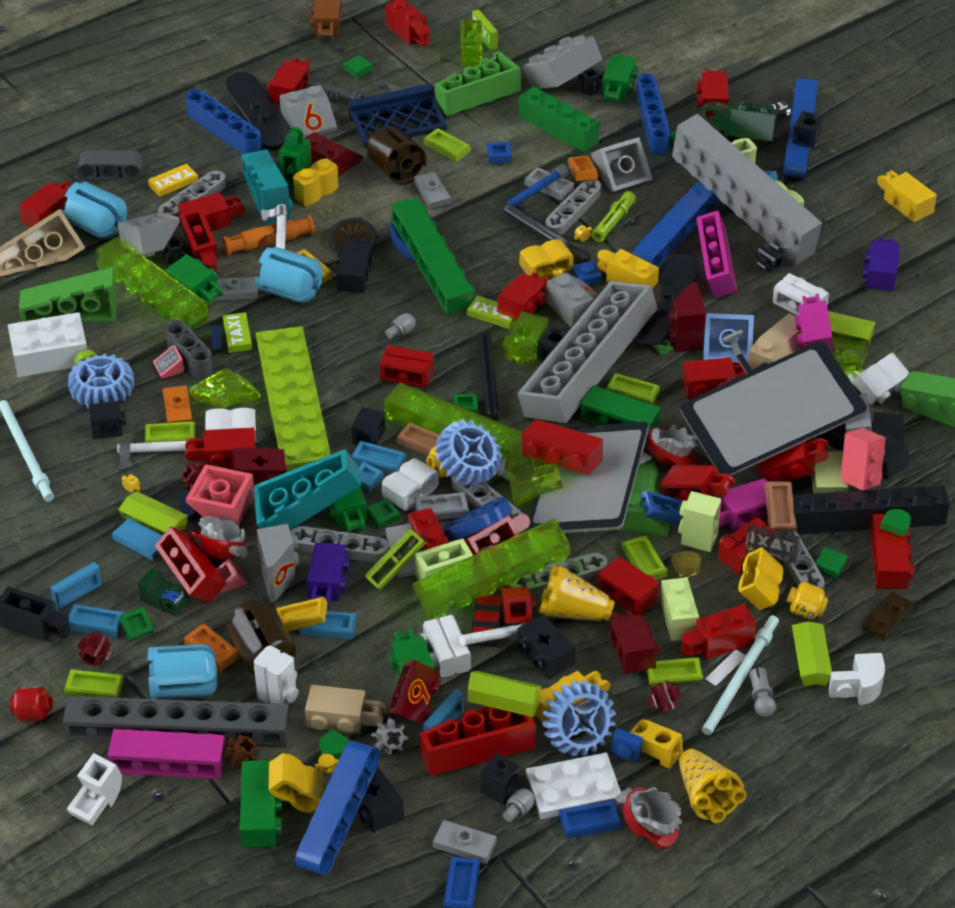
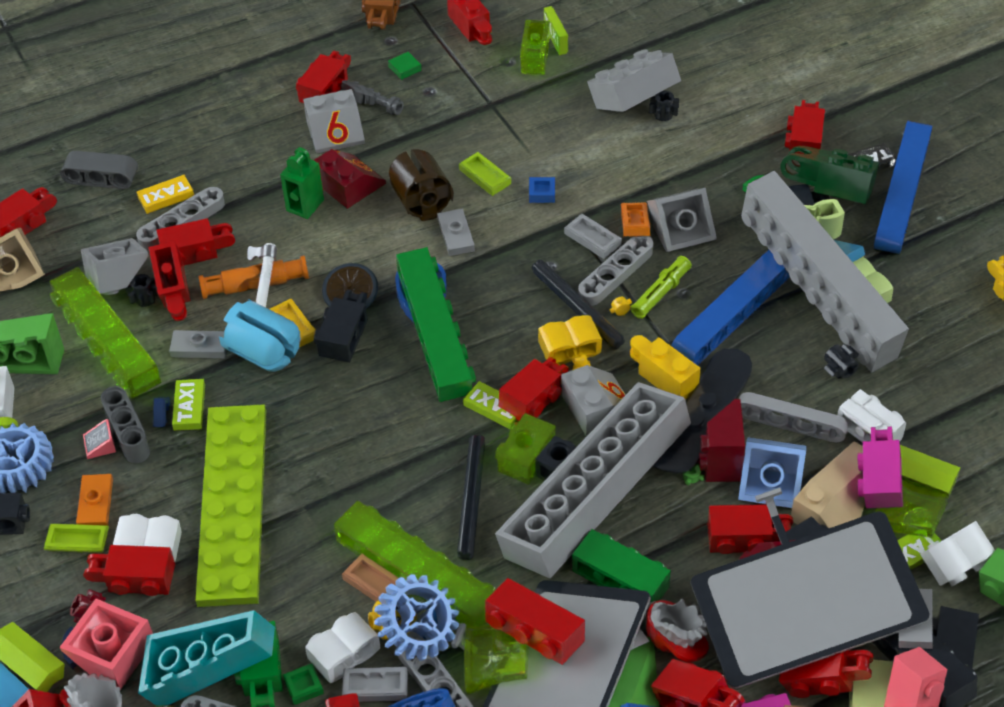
camera: 10 degrees right, 5 degrees up
medium azure cylinder [61,181,128,239] -> none
white piece [117,441,187,470] -> none
yellow piece [121,474,141,493] -> none
green brick [165,254,224,305] -> none
blue beam [186,89,262,154] -> none
clear neon green plate [189,368,261,409] -> none
black piece [225,72,291,148] -> none
dark red brick [231,448,286,485] -> none
teal wedge [241,150,293,226] -> none
yellow brick [293,158,339,206] -> none
dark blue fence [348,83,447,147] -> none
dark azure tile [351,441,407,474] -> none
black brick [352,407,386,446] -> none
dark azure tile [359,462,384,493] -> none
red brick [380,345,435,388] -> none
light grey cylinder [385,313,416,339] -> none
bright green wedge [435,51,521,116] -> none
green tile [453,394,478,418] -> none
blue piece [507,164,570,206] -> none
green brick [519,86,599,153] -> none
blue plate [572,261,602,285] -> none
green brick [602,54,639,103] -> none
lime tile [606,373,660,405] -> none
blue beam [636,73,670,155] -> none
dark pink brick [696,211,737,299] -> none
black brick [793,111,823,149] -> none
dark purple brick [862,236,900,291] -> none
none -> light grey beam [739,392,849,443]

